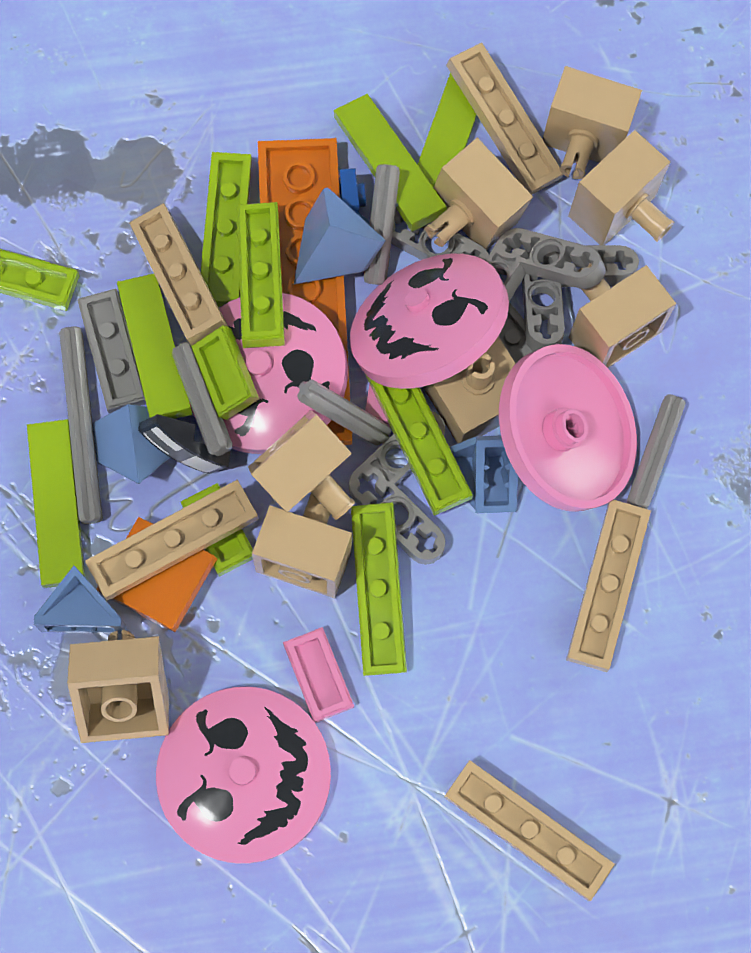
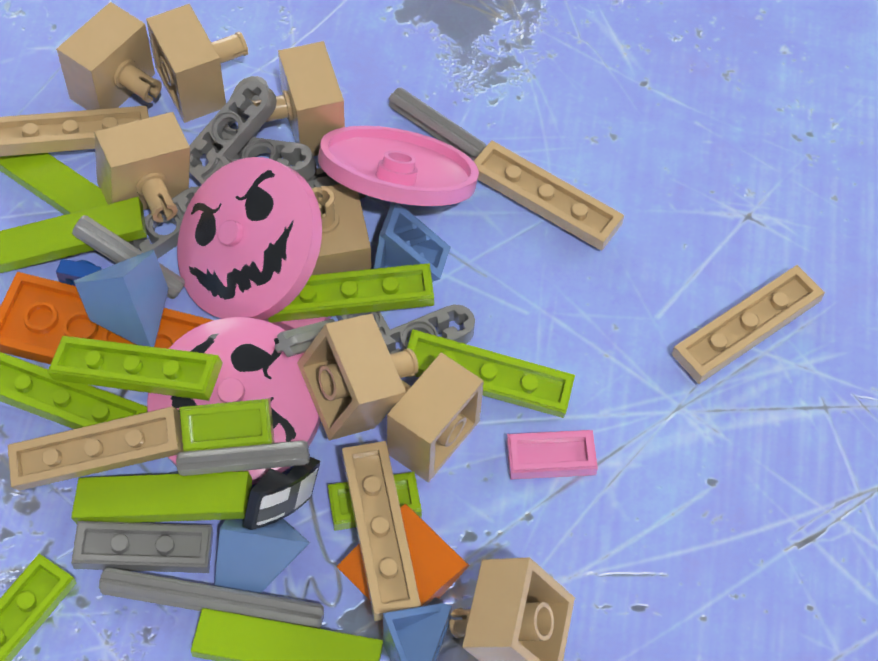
camera: 70 degrees left, 15 degrees down
bright pink dish [156,687,331,864] -> none

